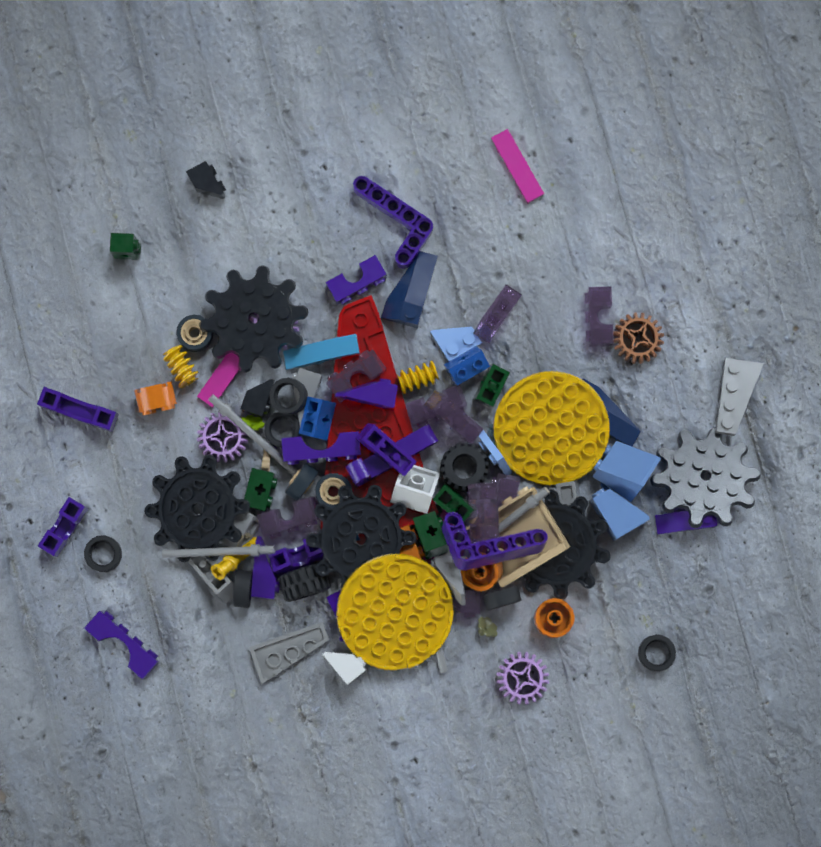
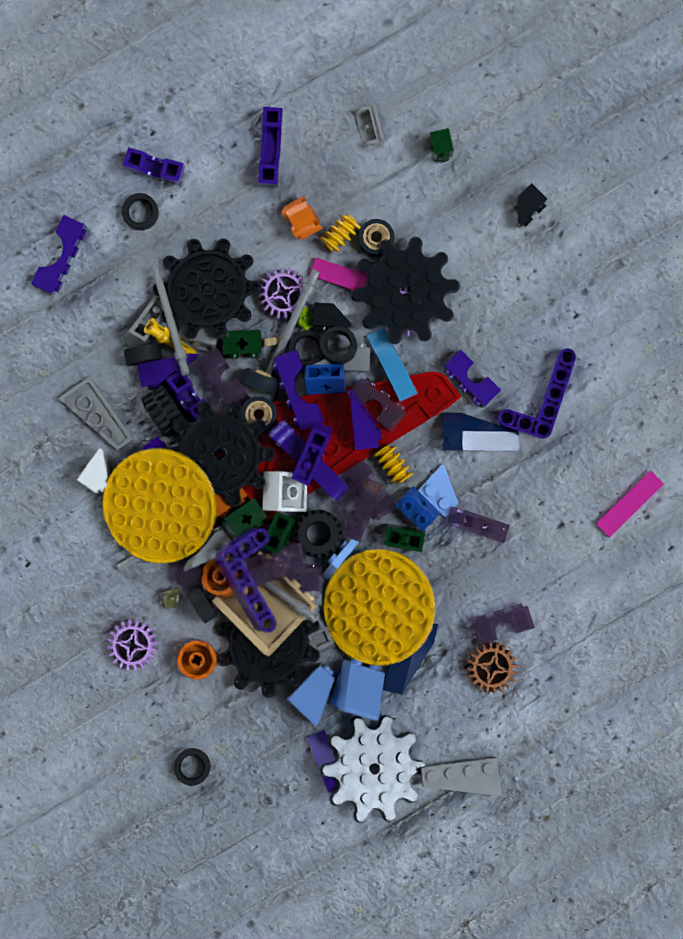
camera: 75 degrees right, 5 degrees up
none -> light grey hinge [355,104,385,149]

